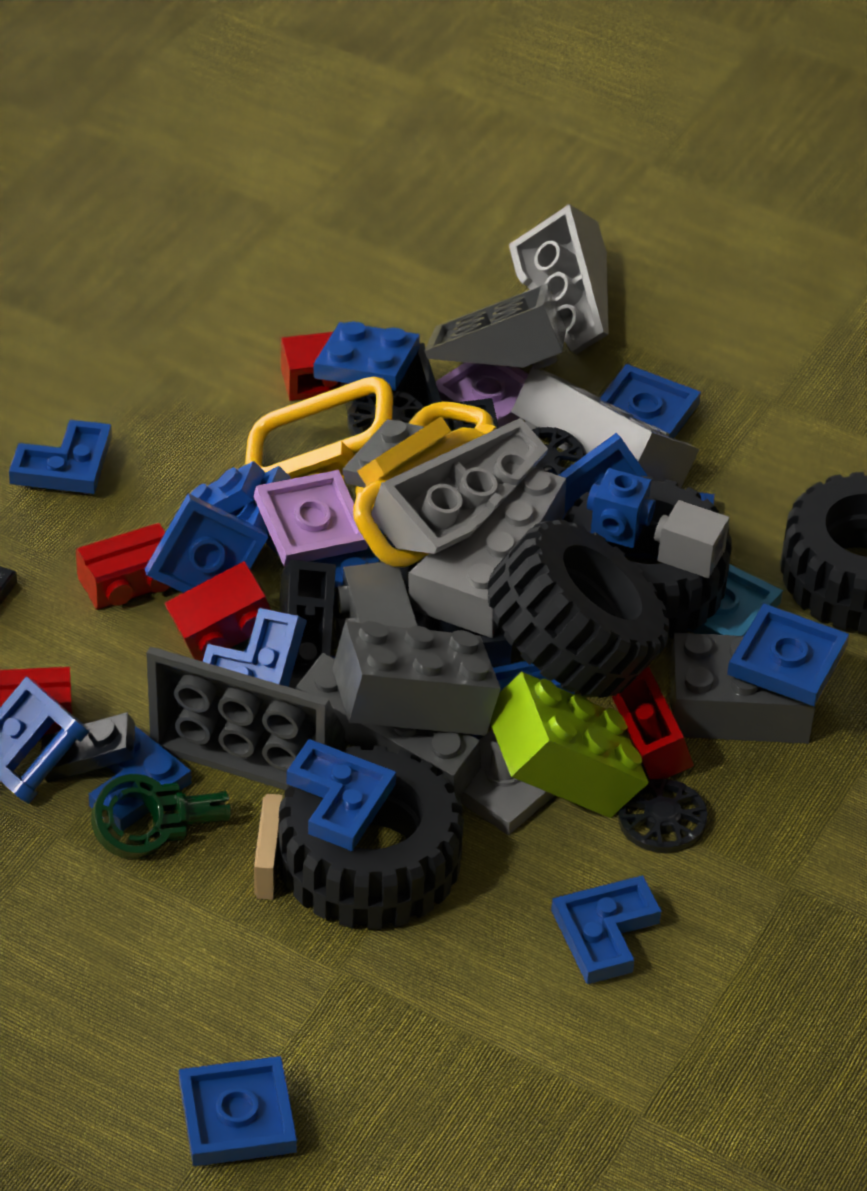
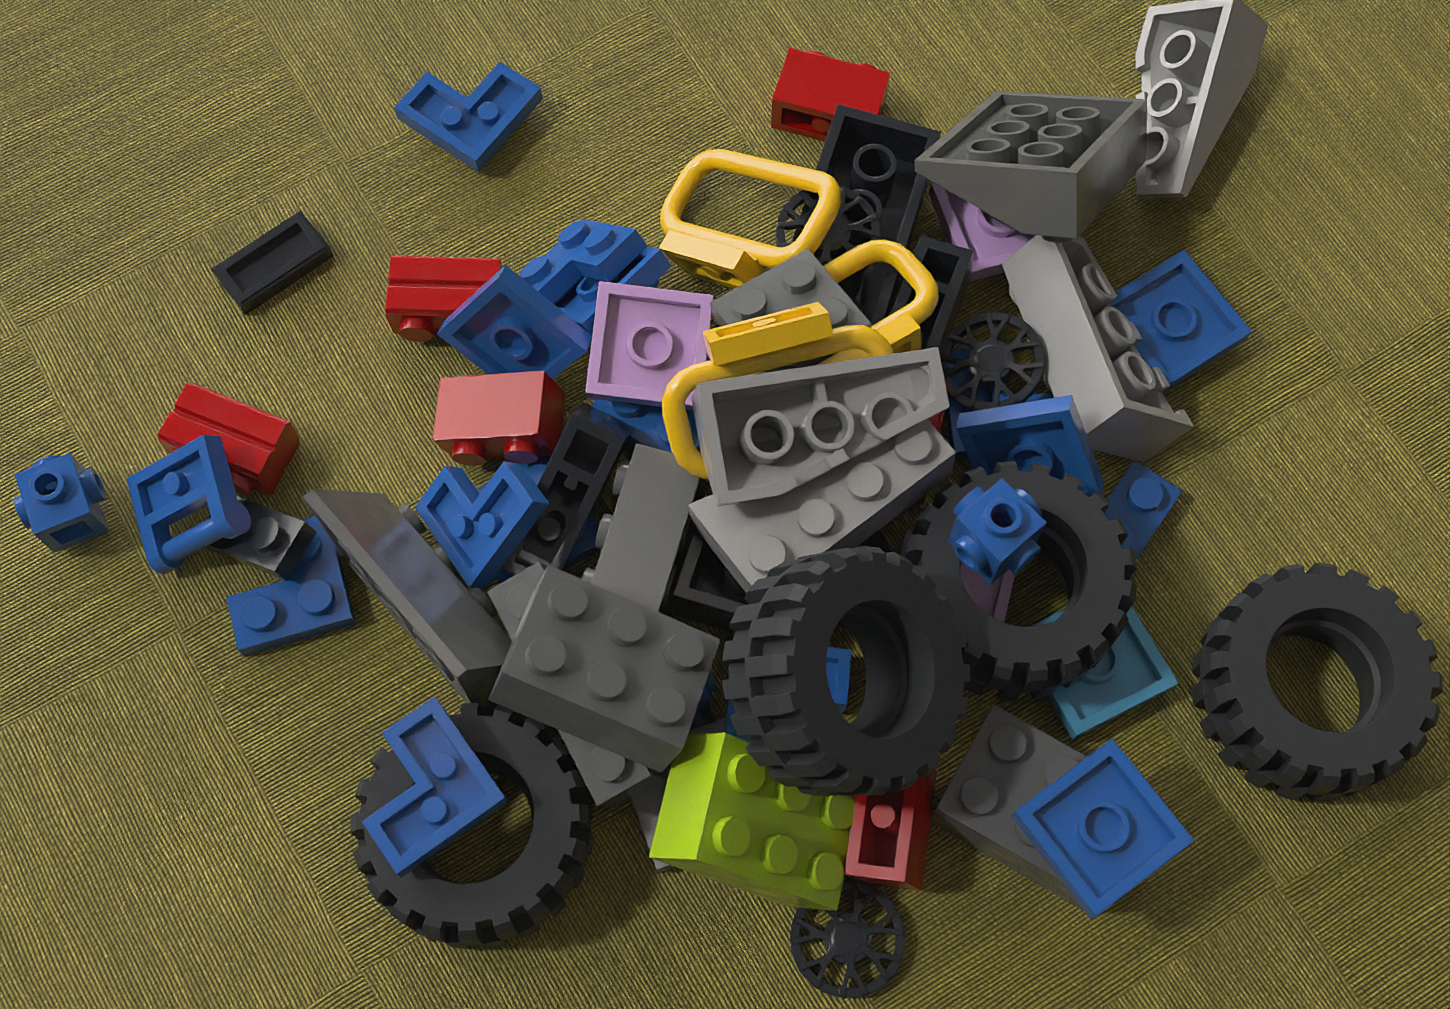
camera: 30 degrees right, 25 degrees up
dark green pin [91,774,231,859] -> none
tan tile [254,794,283,900] -> none
blue plate [314,321,420,391] -> none
light grey brick [654,500,730,578] -> none

